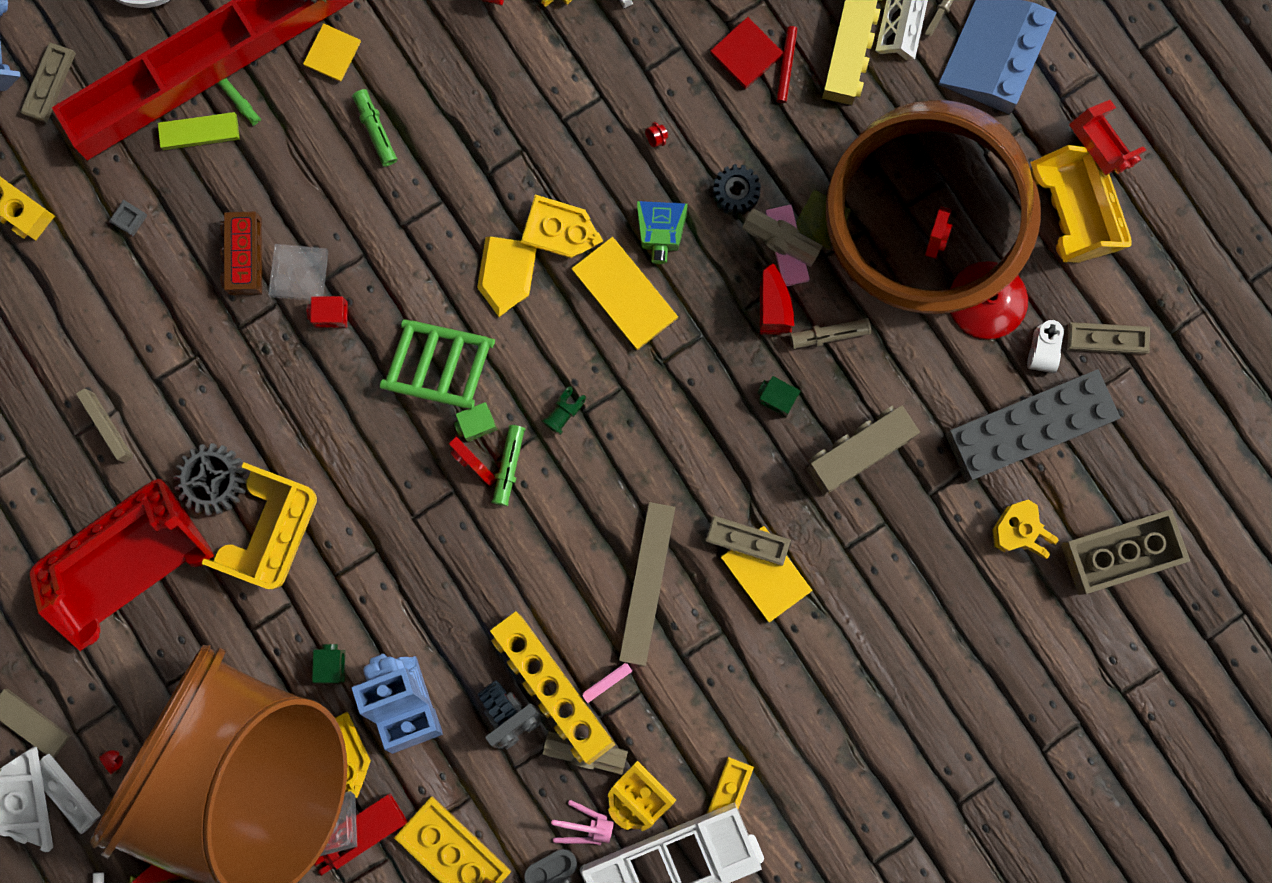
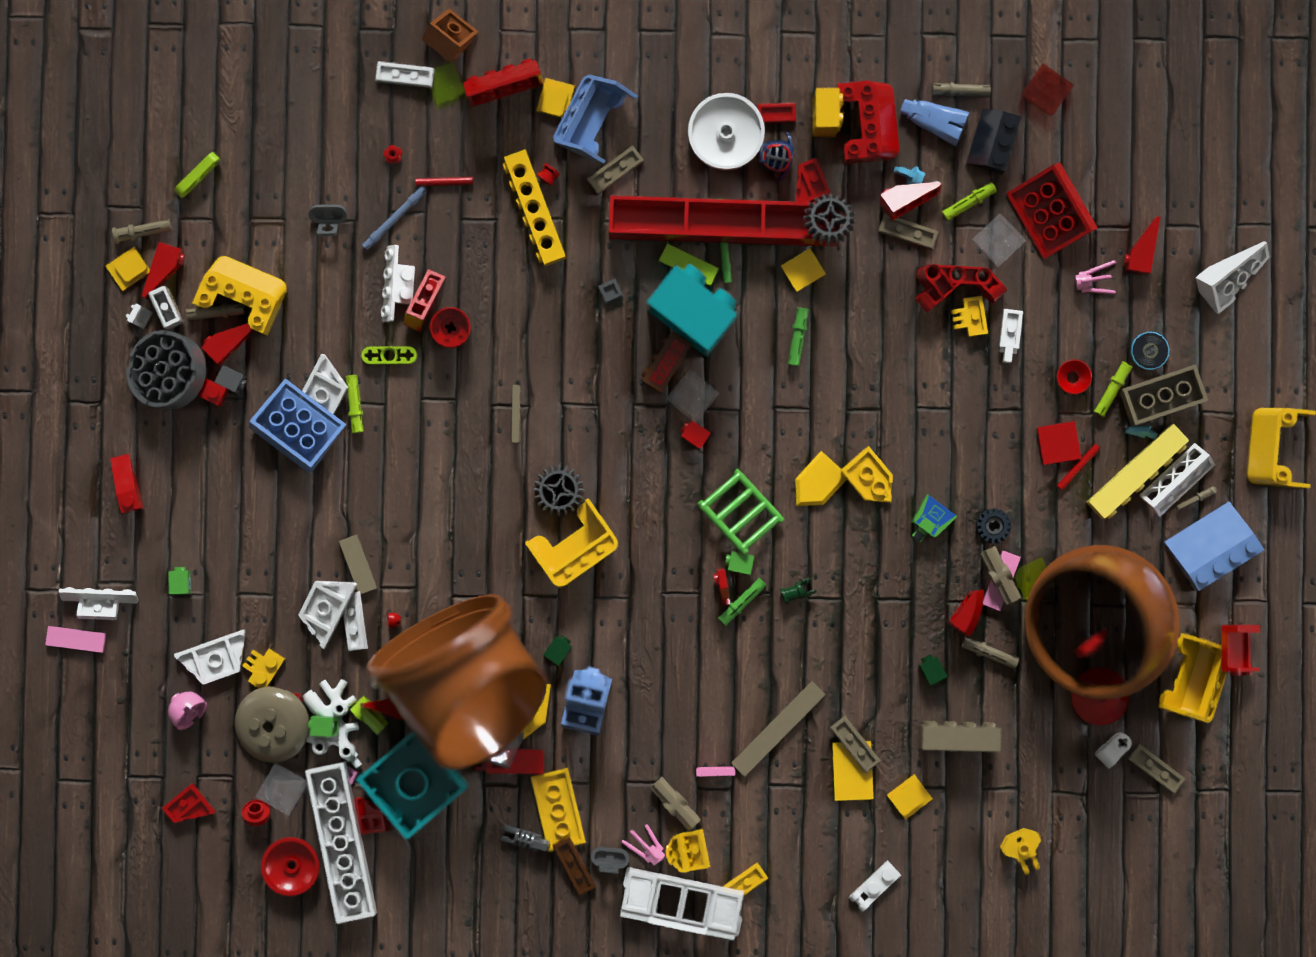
camera: 30 degrees right, 5 degrees up
red windscreen [30,479,214,651] -> none
dark grey plate [478,680,544,749] -> none
yellow brick [490,611,616,765] -> none
yellow tile [572,236,678,350] -> none
red plate [645,122,668,148] -> none
dark grey brick [945,369,1121,483] -> none
dark tan brick [1061,509,1190,595] -> none
none -> teal brick [647,264,737,357]
none -> white plate [849,860,901,912]
none -> yellow piece [887,774,933,820]

